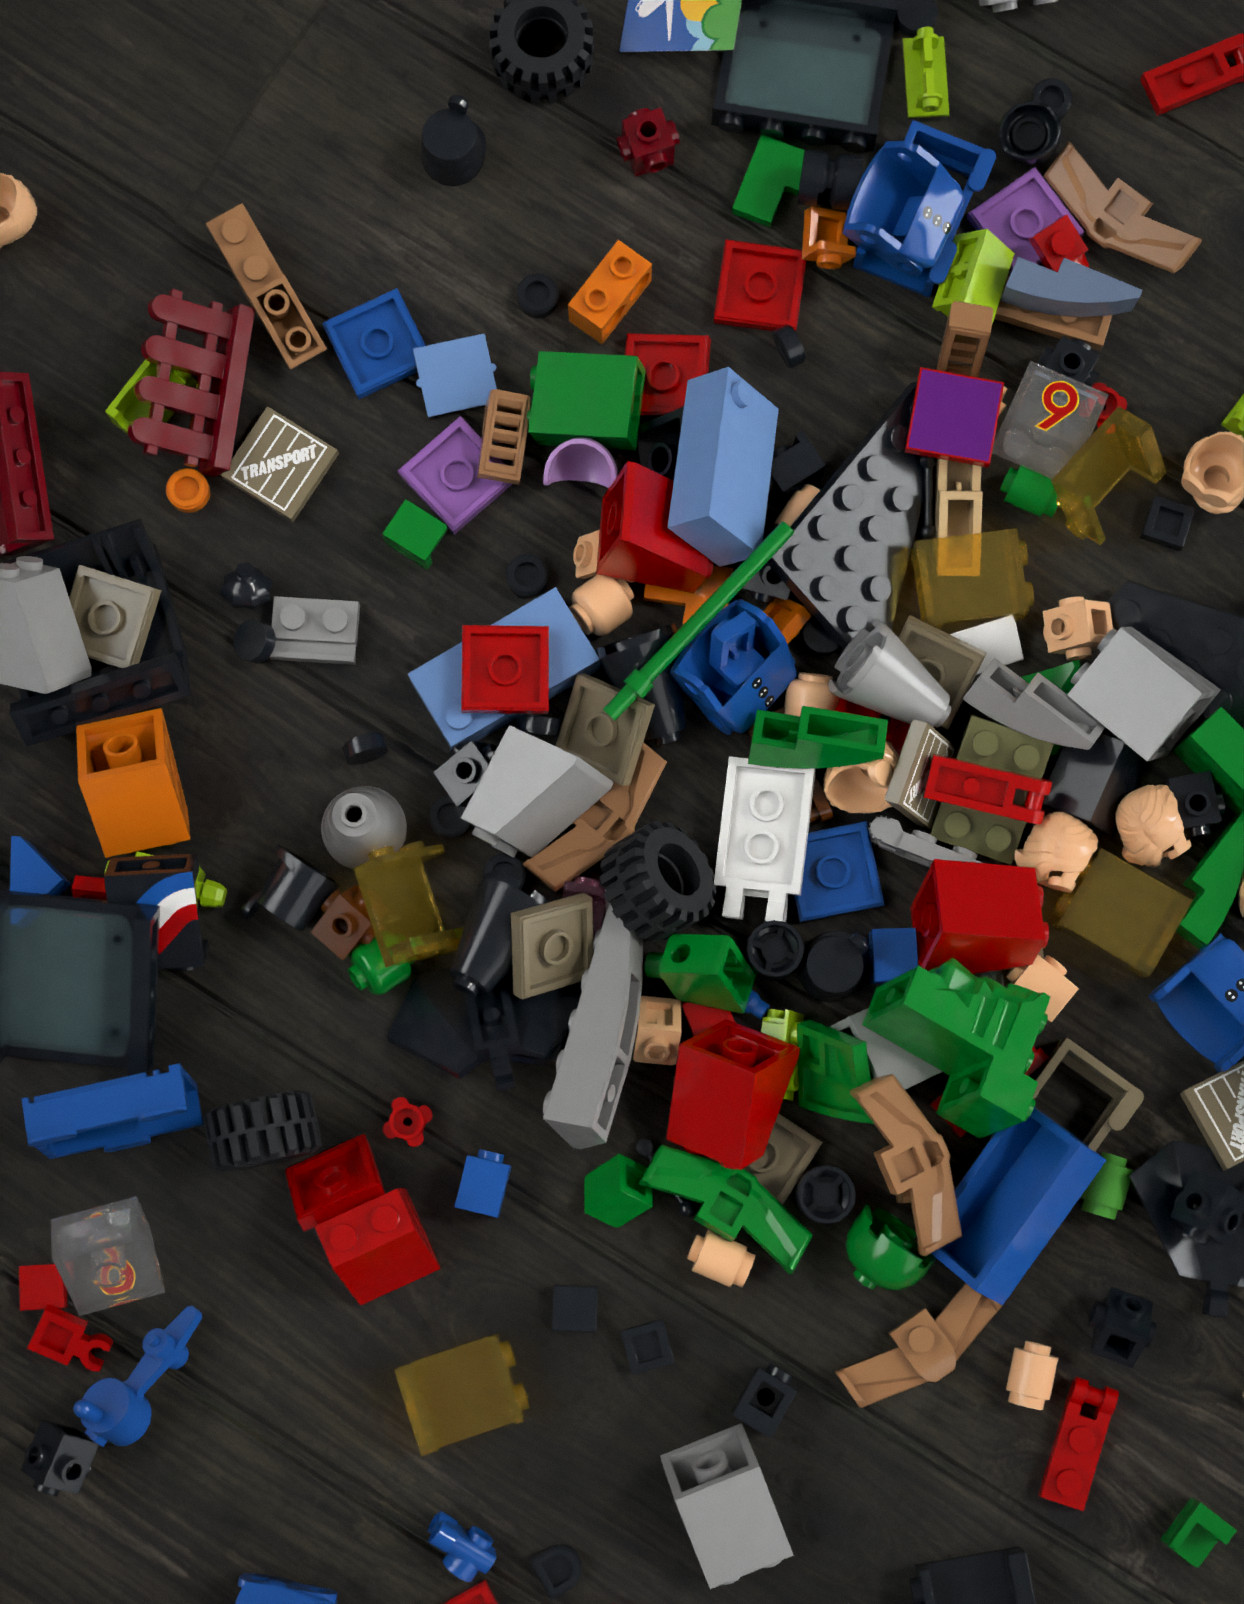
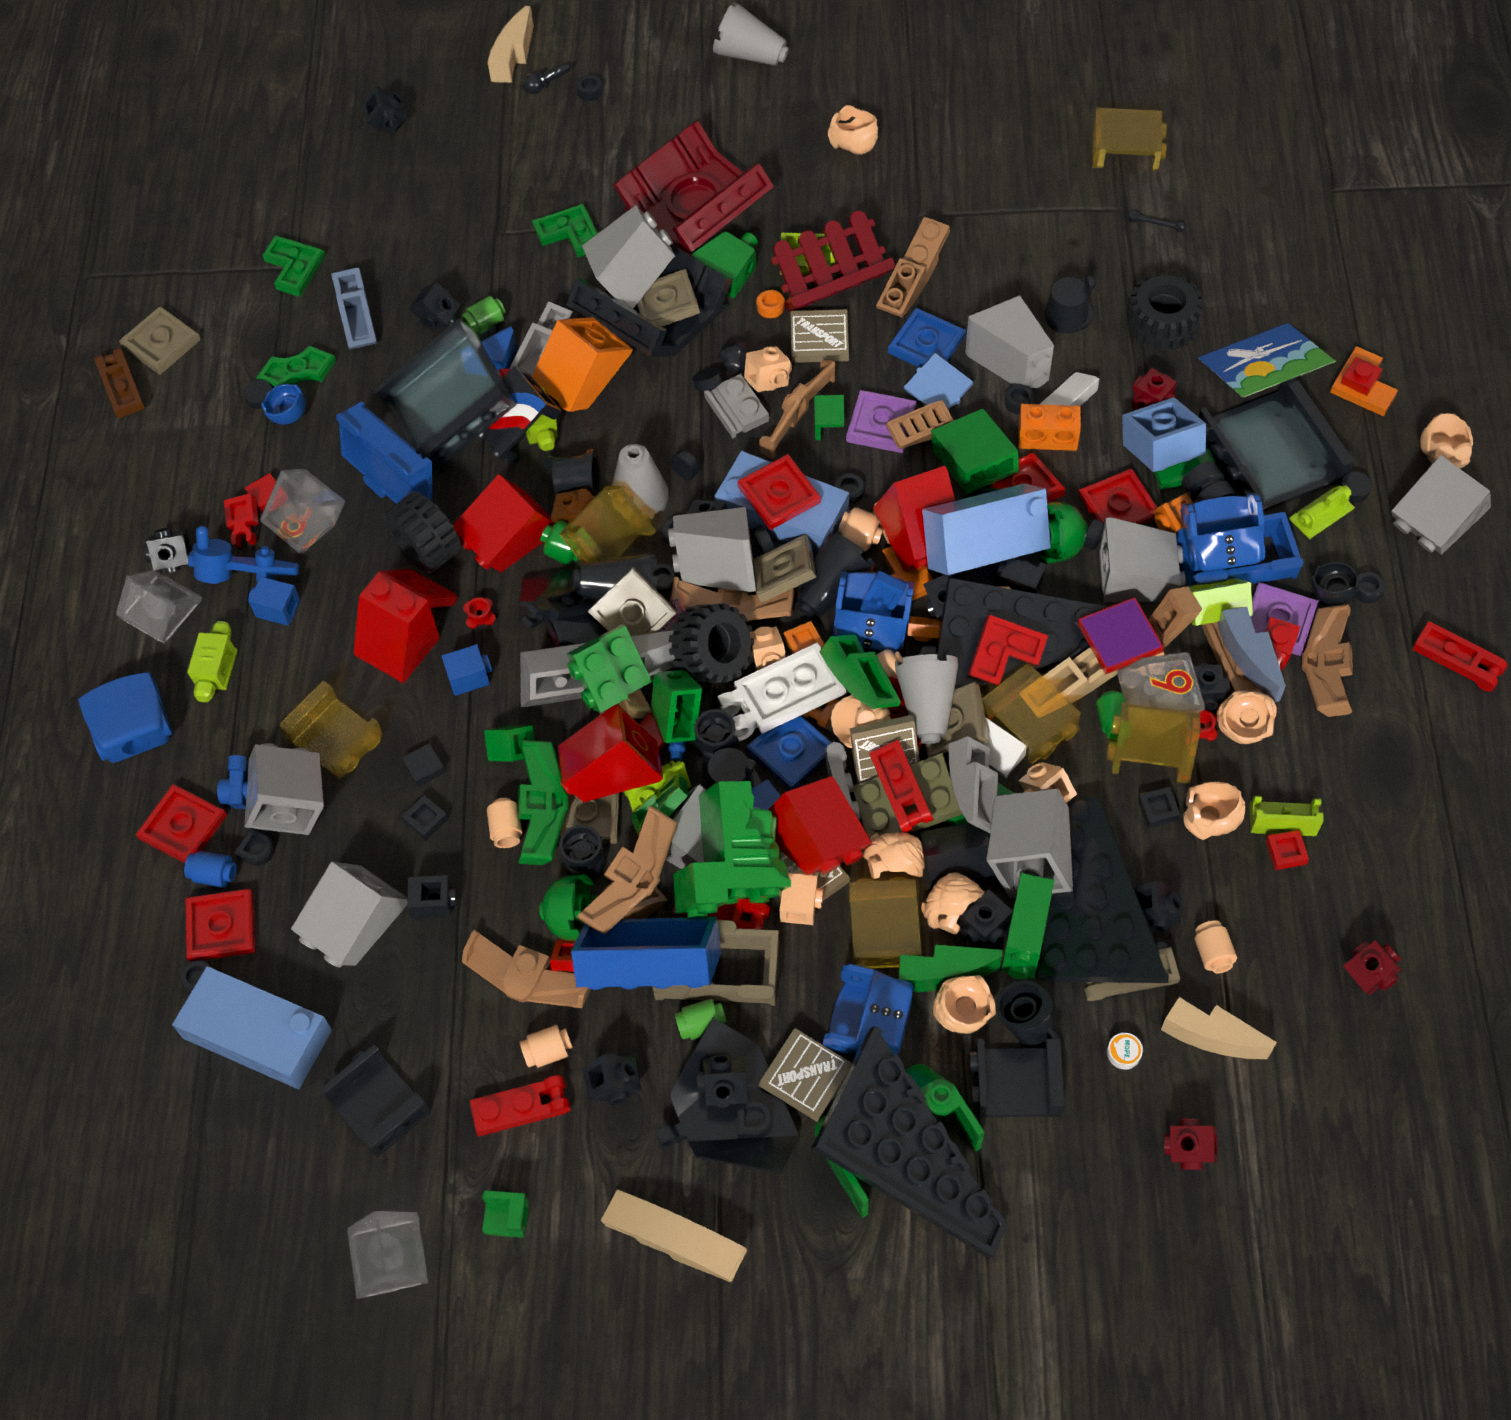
camera: 60 degrees right, 20 degrees down
lavender helmet [543,438,618,489] -> none
green bar [602,521,794,721] -> none
none -> clear slope [116,570,202,644]
none -> lime piece [187,621,238,702]
none -> light grey slope [244,743,323,835]
none -> blue brick [248,577,301,626]
none -> red slope [453,474,555,572]
none -> light grey slope [510,301,577,376]
none -> red plate [550,939,576,972]
none -> green plate [566,624,652,713]
none -> green torso [692,232,758,299]
none -> light nougat brick [744,346,792,392]
none -> light nougat bracket [750,626,786,671]
none -> medium nougat plate [759,360,835,459]
none -> orange plate [783,621,825,654]
none -> light grey slope [965,296,1054,389]
none -> red plate [967,615,1048,685]
none -> green cylinder [1039,502,1088,563]
none -> white slope [1041,372,1099,406]
none -> light grey slope [1099,518,1185,603]
none -> medium blue brick [1122,397,1206,472]
none -> light nougat hair [1217,690,1277,744]

